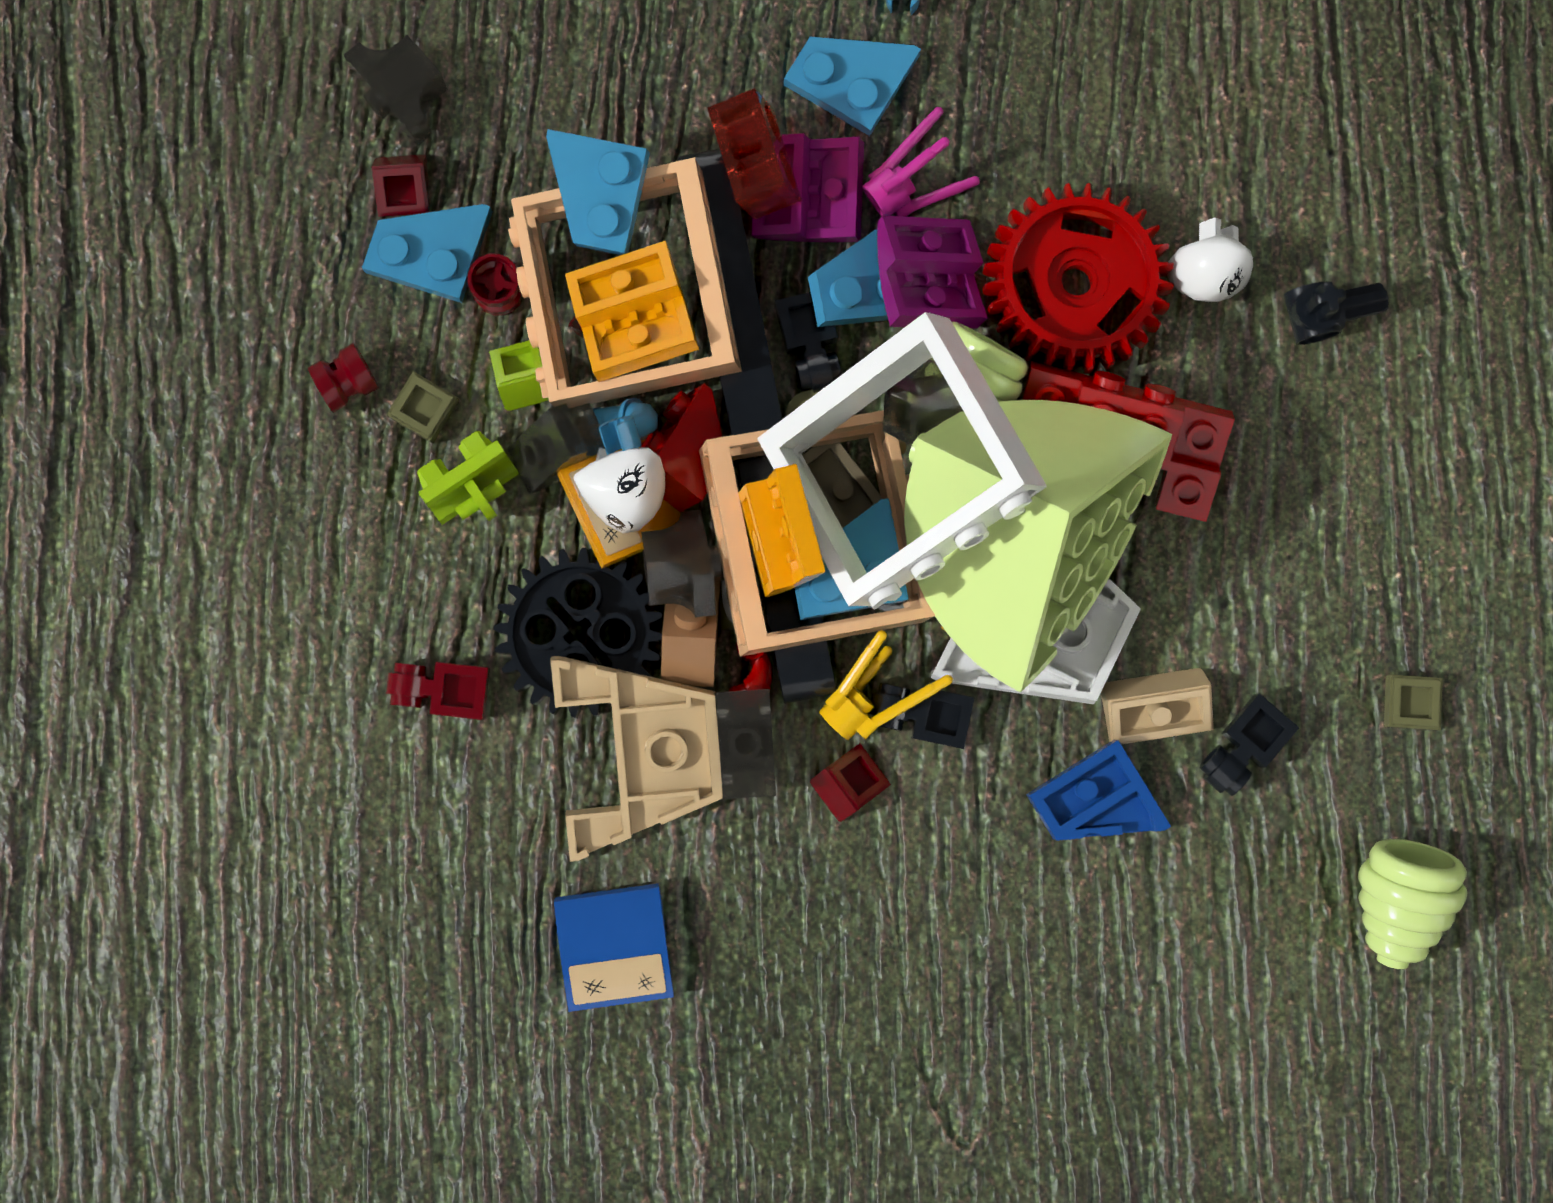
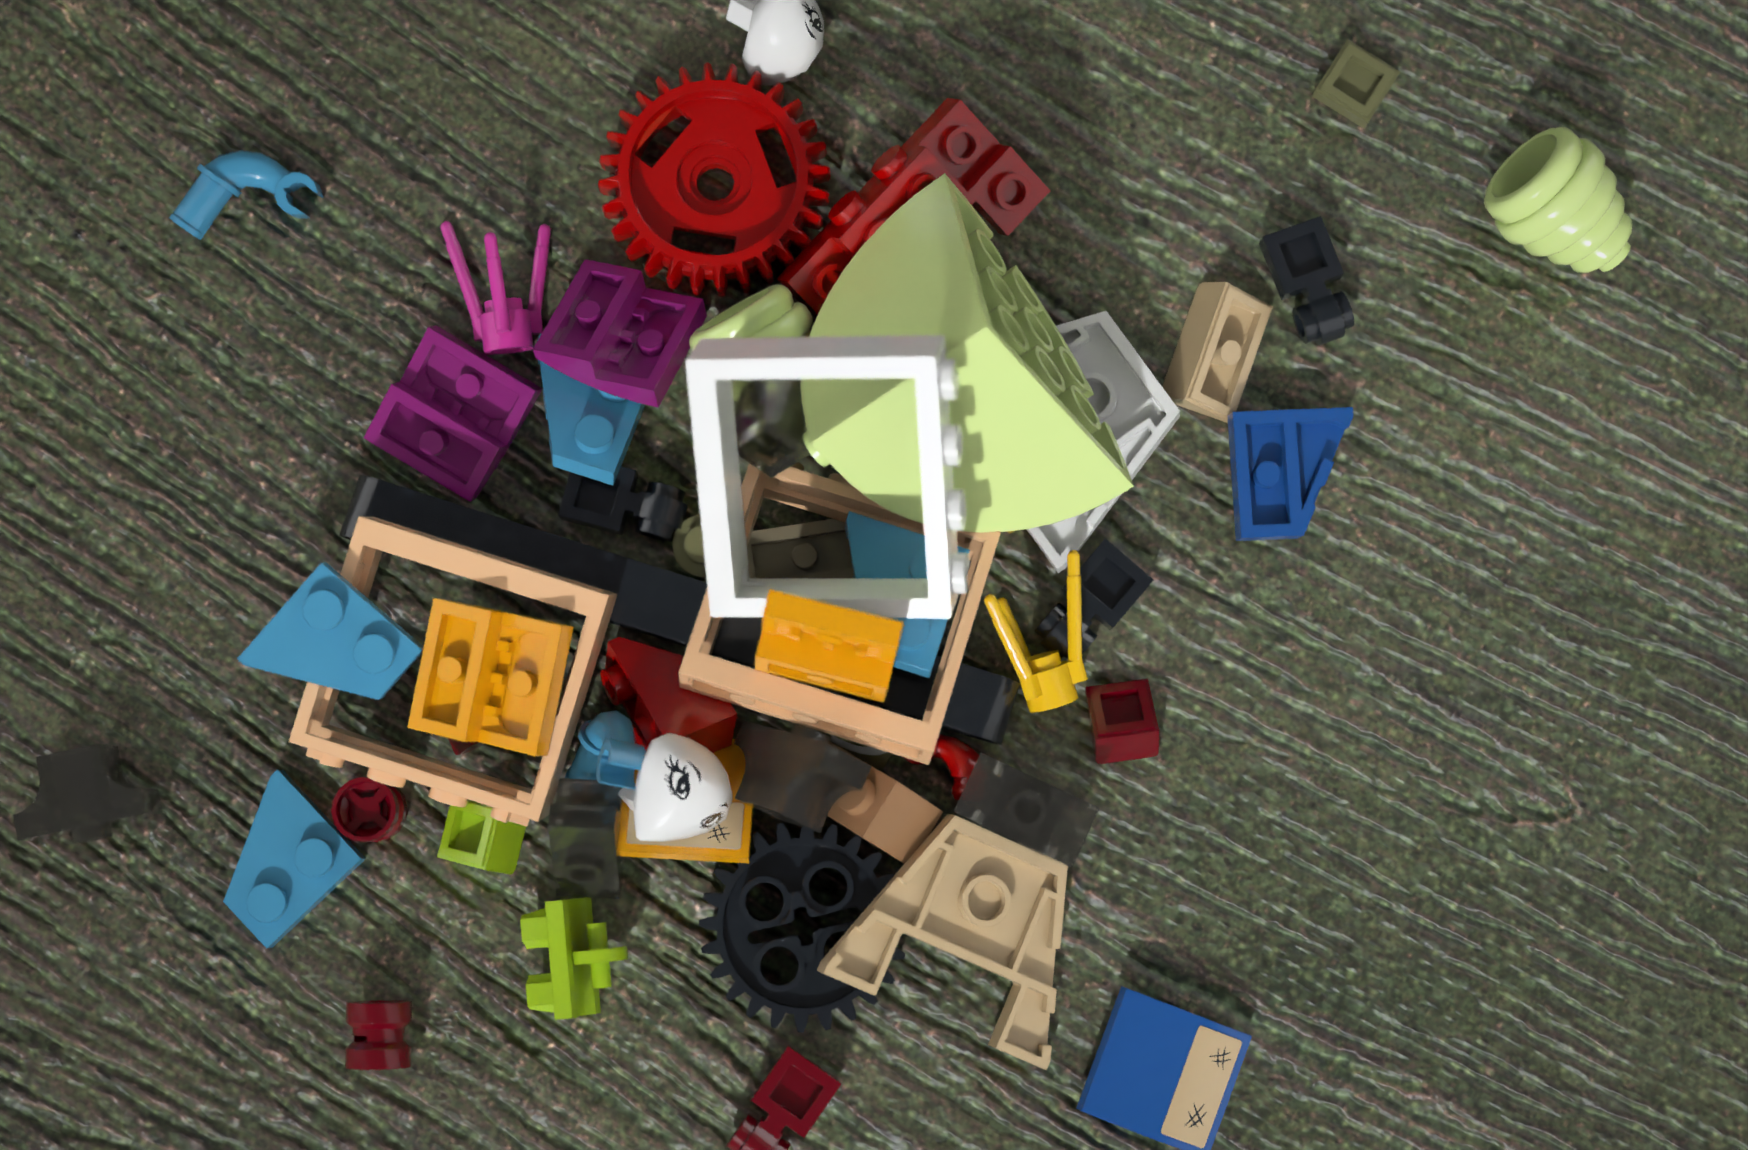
camera: 55 degrees left, 0 degrees up
dark red slope [371,155,430,217] -> none
olive tile [386,371,460,444] -> none
clear red brick [707,88,802,219] -> none
dark azure wing [783,37,921,136] -> none

